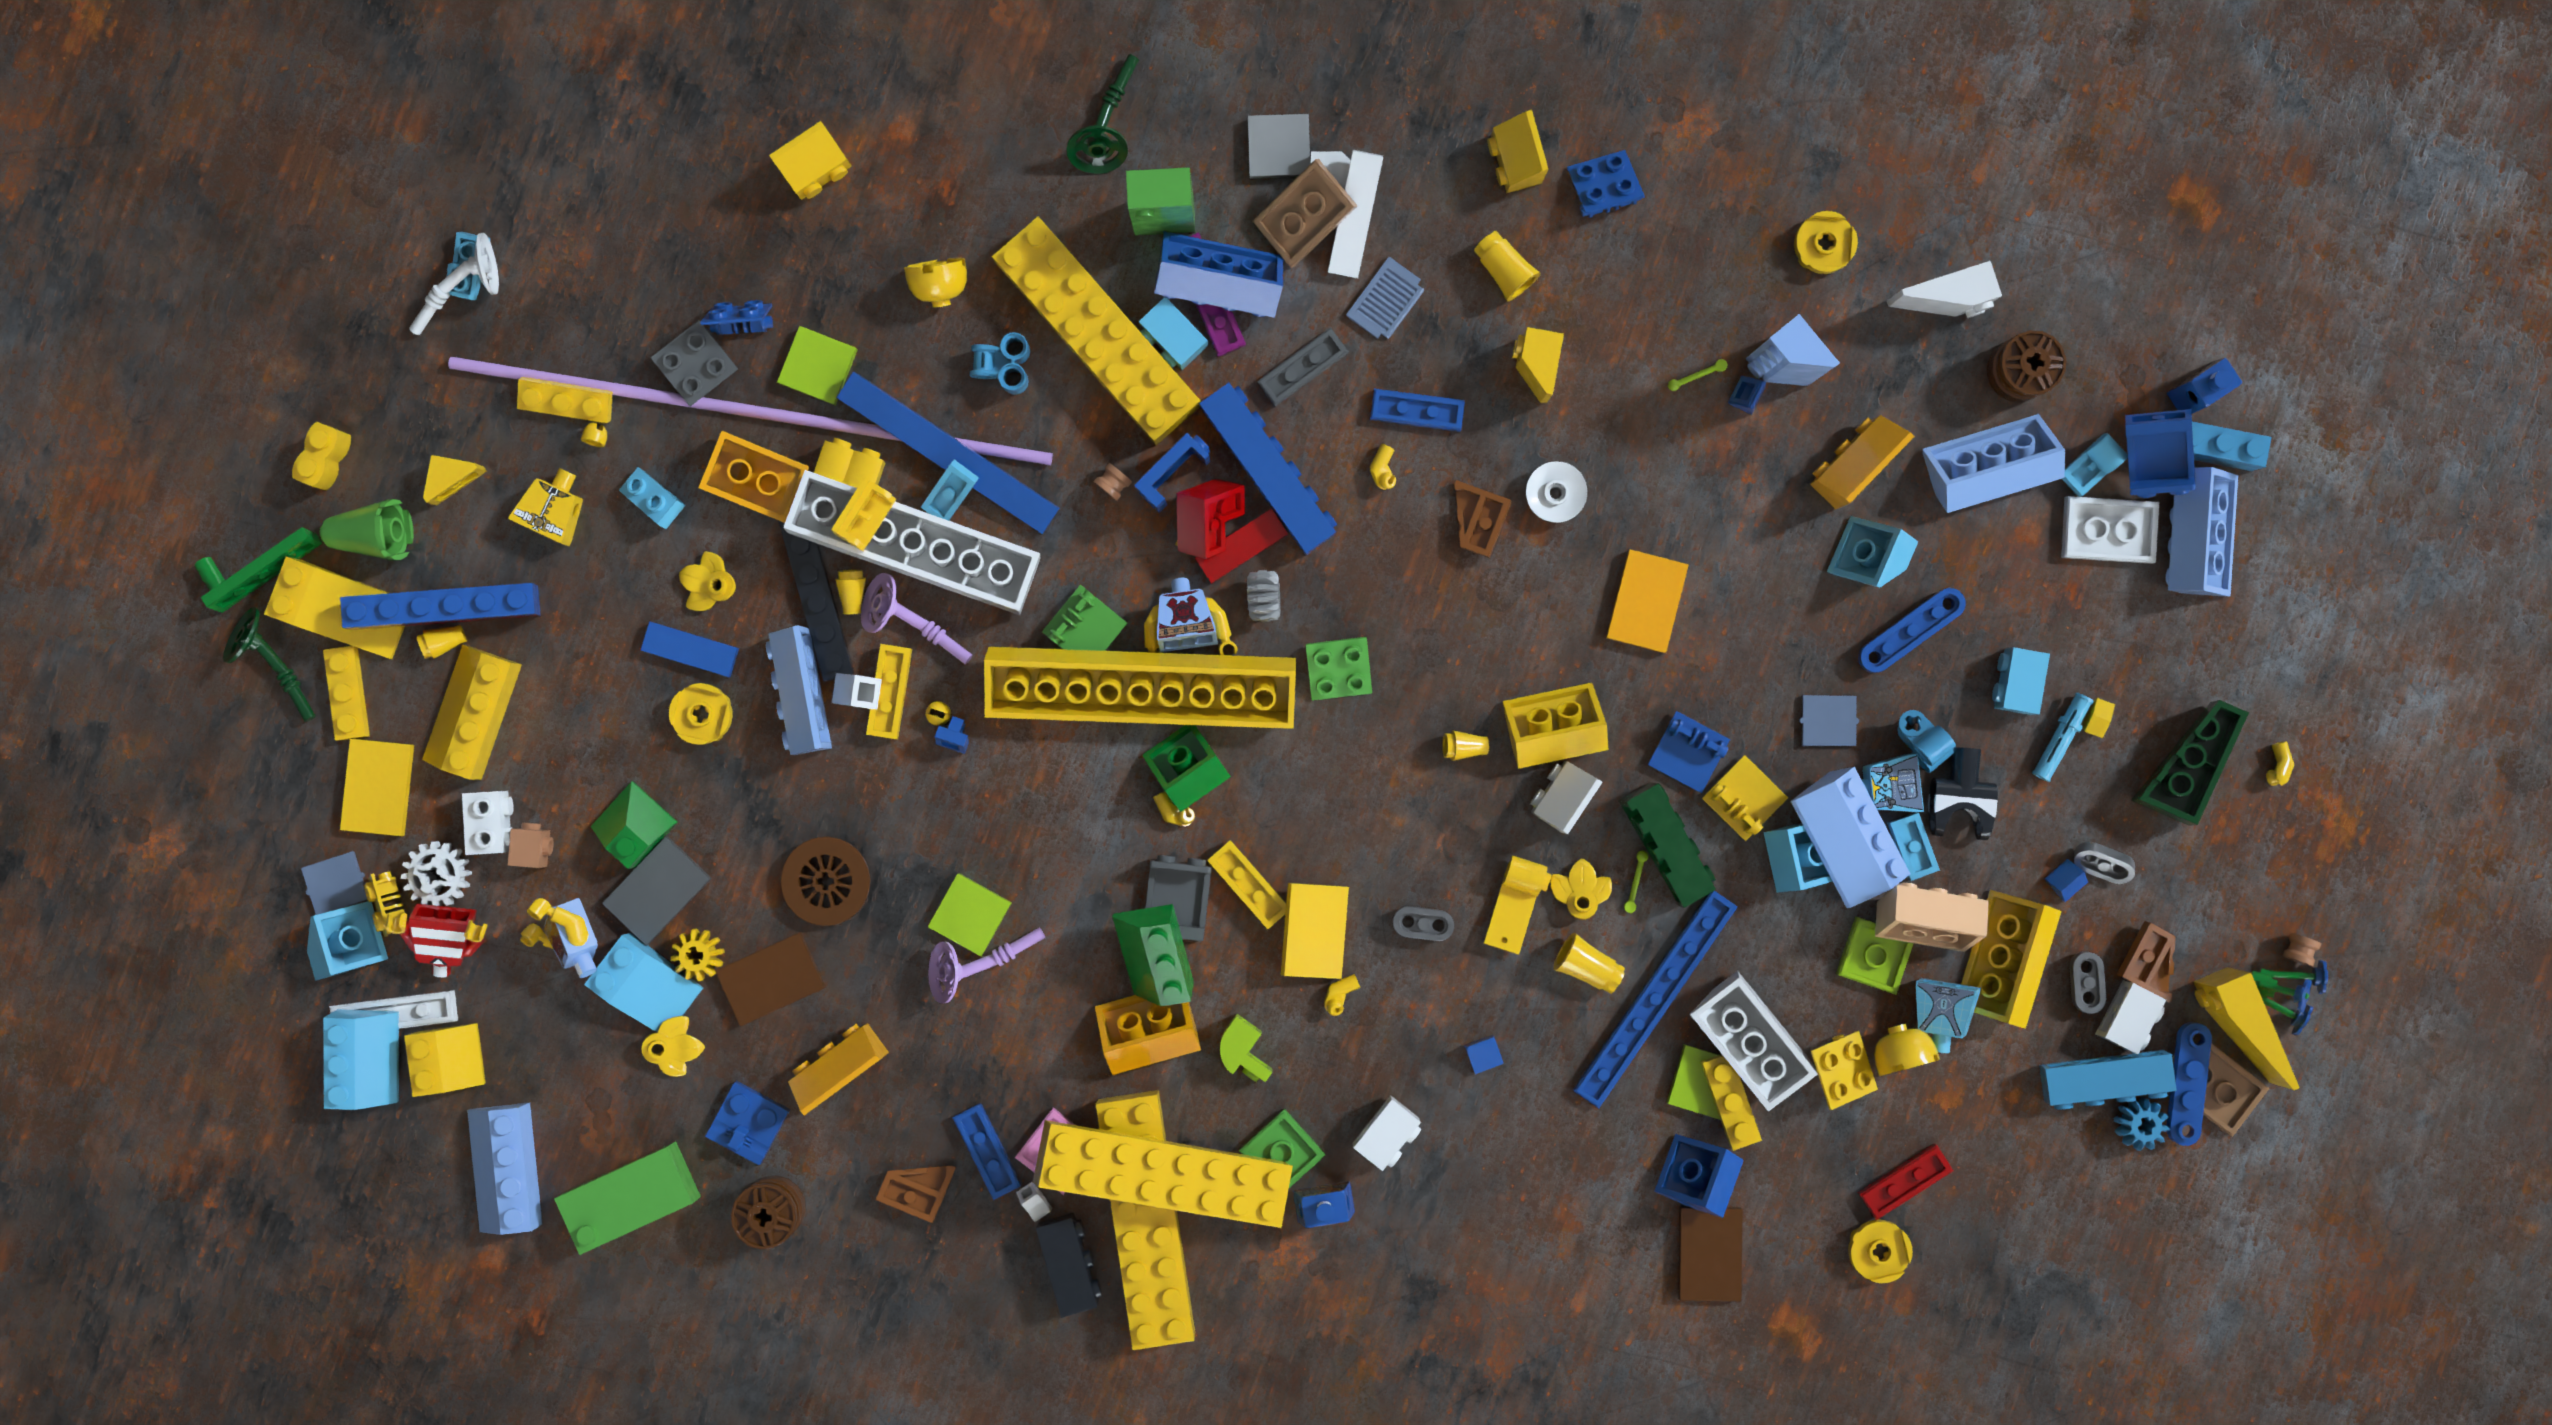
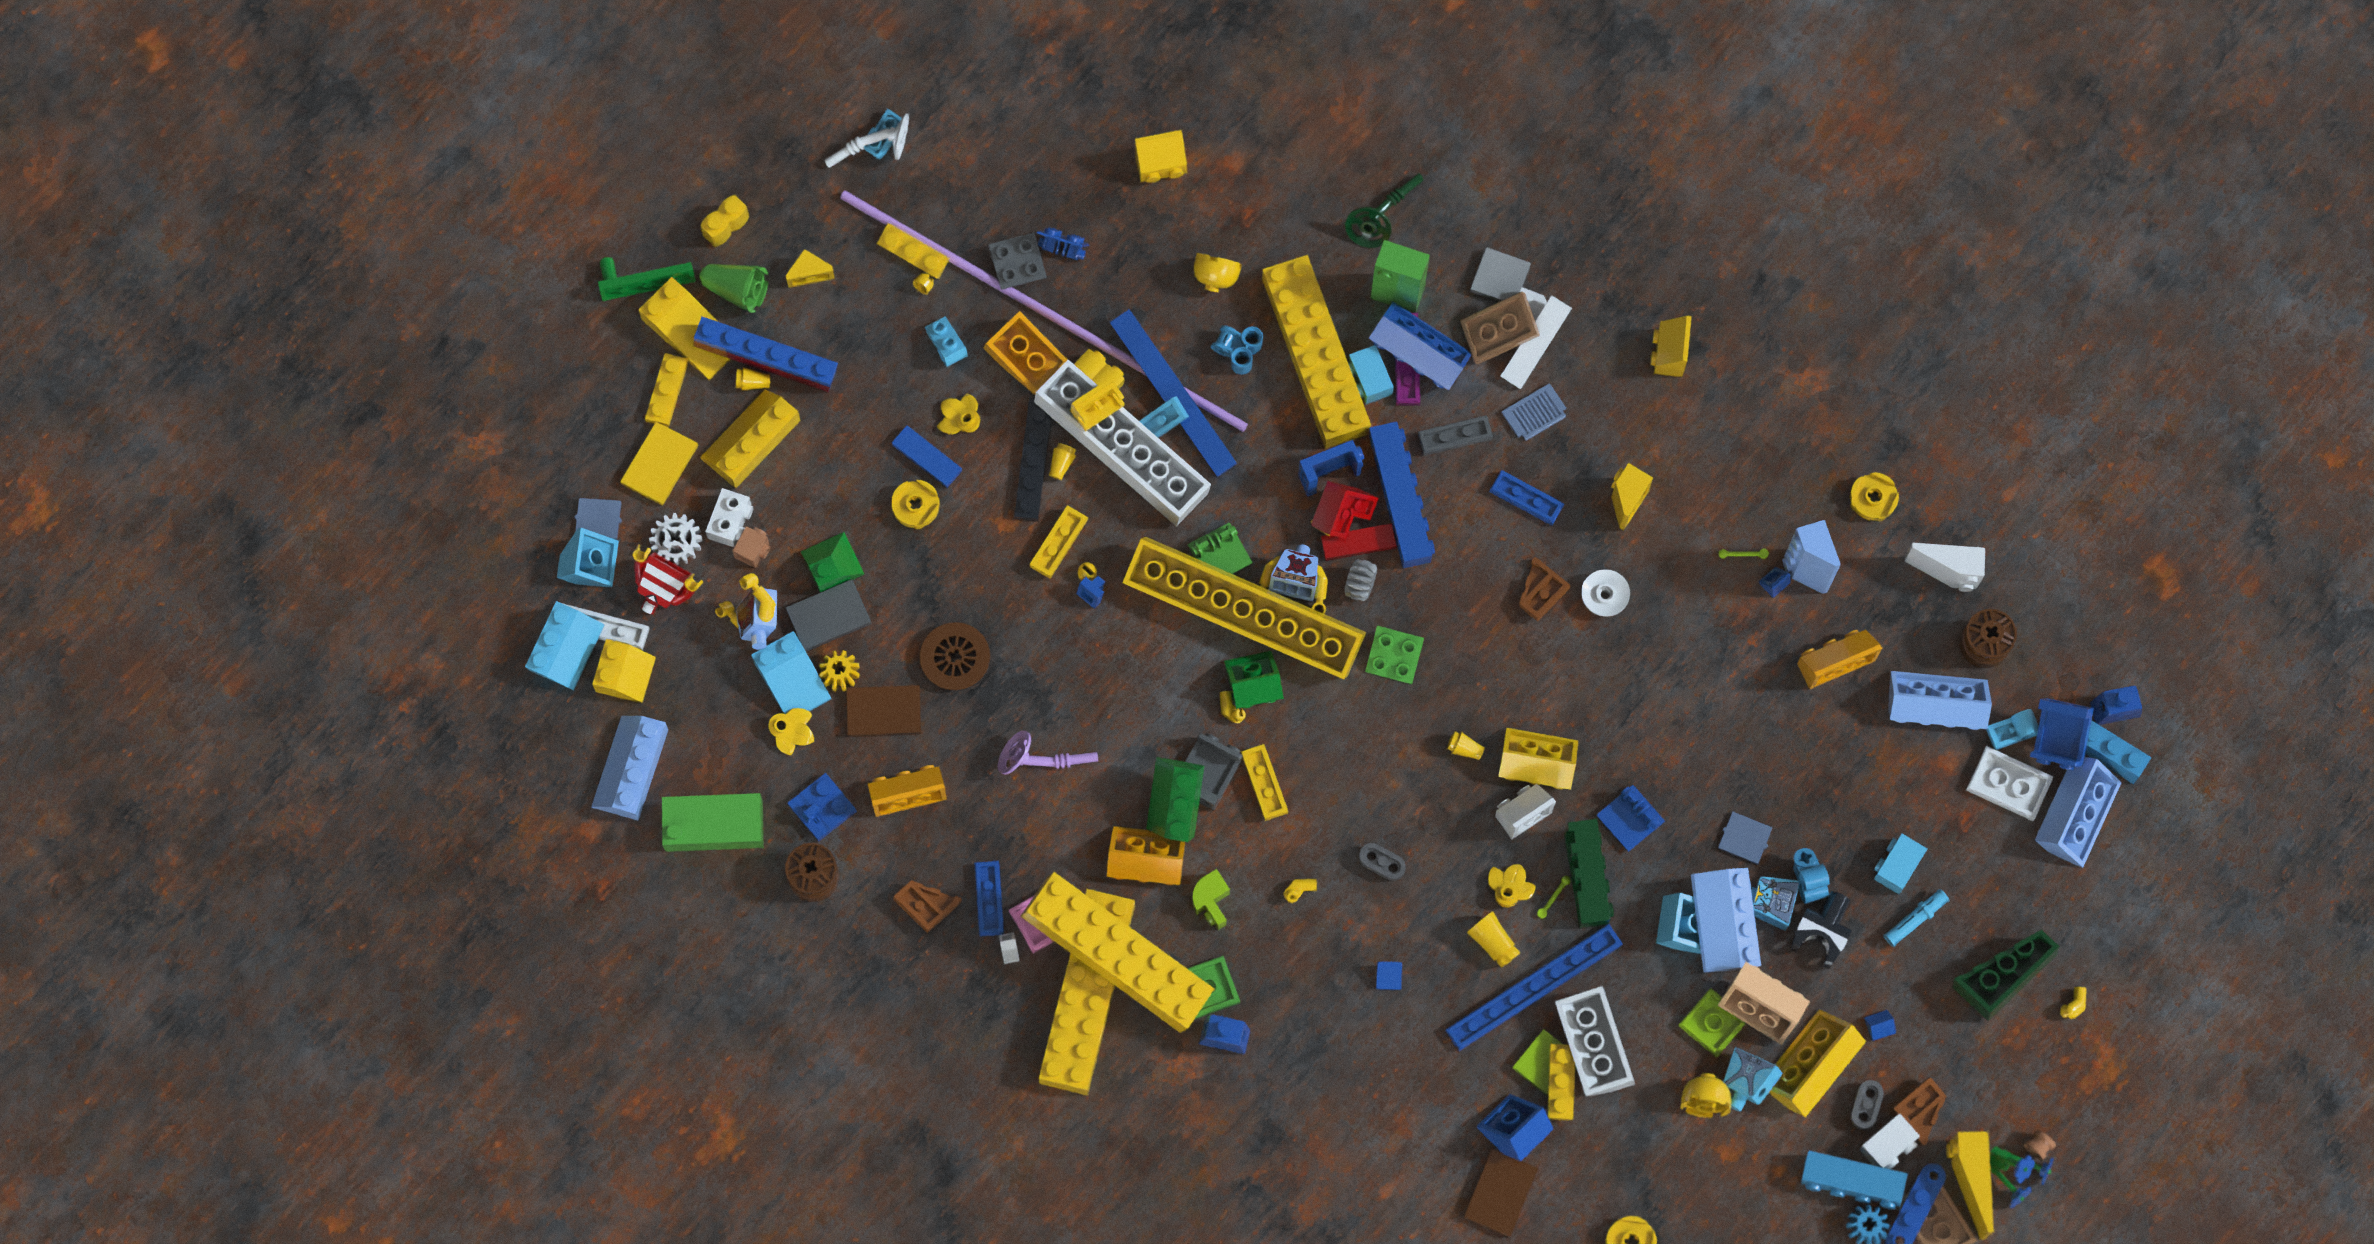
camera: 25 degrees right, 15 degrees down
dark green dish [223,607,316,722] -> none
yellow hinge [364,871,405,937] -> none
yellow torso [508,468,583,546] -> none
light blue slope [766,625,832,755] -> none
lime tile [777,326,858,406] -> none
white brick [832,673,882,710] -> none
lavender dish [861,573,972,664] -> none
lime tile [928,873,1012,957] -> none
black brick [1036,1213,1102,1318] -> none
nougat wheel [1093,463,1132,501] -> none
yellow tile [1281,883,1349,979] -> none
white brick [1353,1095,1421,1171] -> none
yellow arm [1370,444,1396,490] -> none
yellow plant [1474,231,1541,301] -> none
yellow door [1483,855,1551,955] -> none
blue hinge [1567,150,1645,218] -> none
light orange tile [1606,549,1689,654] -> none
yellow hinge [1702,755,1788,841] -> none
yellow hinge [1811,1031,1878,1110] -> none
medium azure slope [1827,516,1918,588] -> none
red tile [1857,1143,1954,1220] -> none
blue plate [1858,588,1966,673] -> none
medium azure plate [1887,812,1940,881] -> none
flat silver plate [2074,842,2135,884] -> none
yellow piece [2082,698,2115,738] -> none

